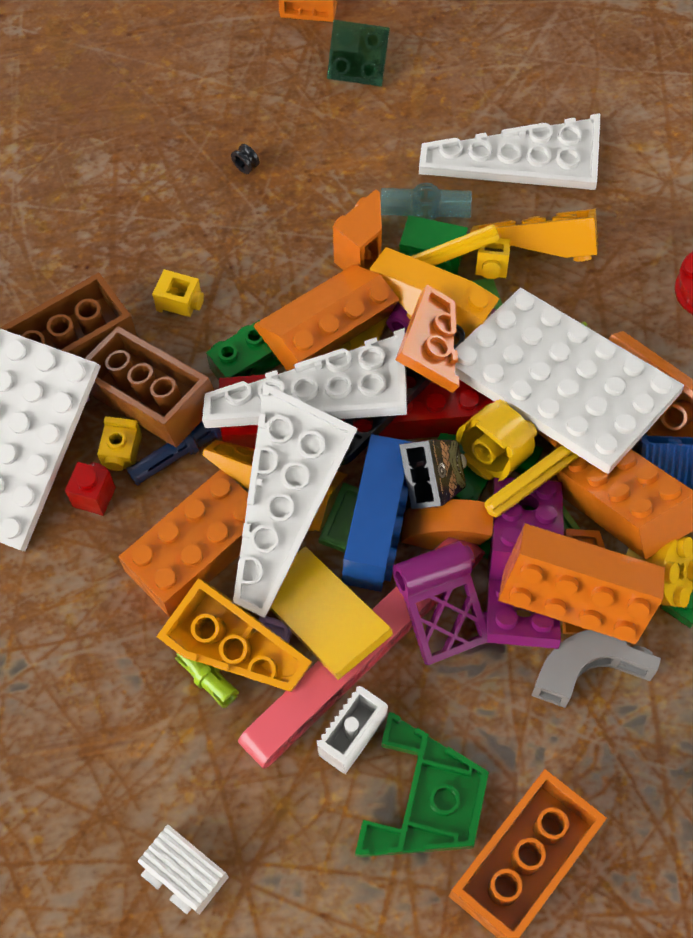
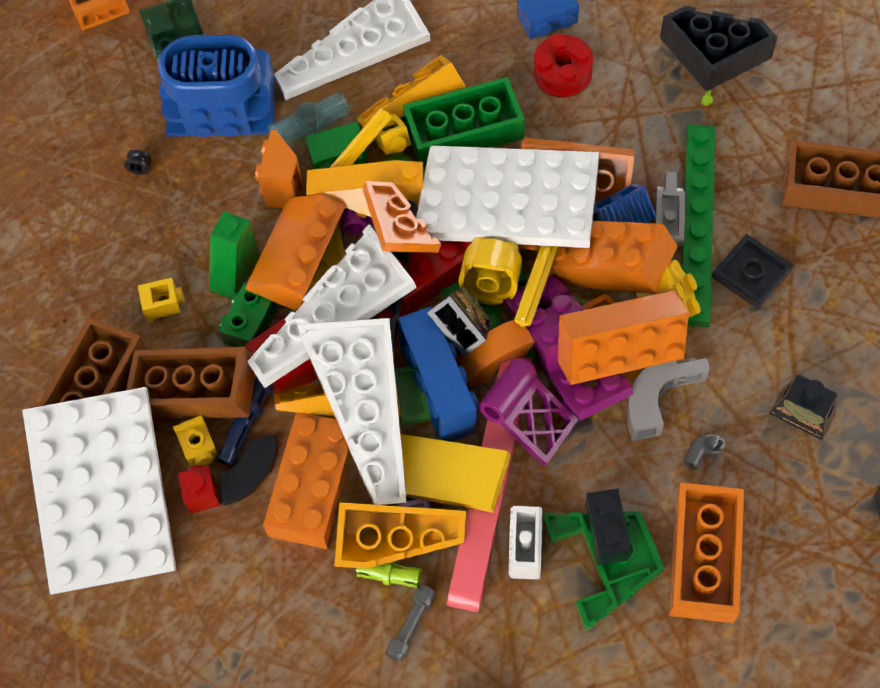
camera: 30 degrees left, 0 degrees up
none -> blue brick [158,34,276,137]
none -> green slope [209,211,260,299]
none -> black tile [219,435,278,506]
none -> dark grey bar [385,585,437,663]
none -> green brick [402,77,525,167]
none -> black brick [585,488,631,565]
none -> dark grey arm [683,434,726,470]

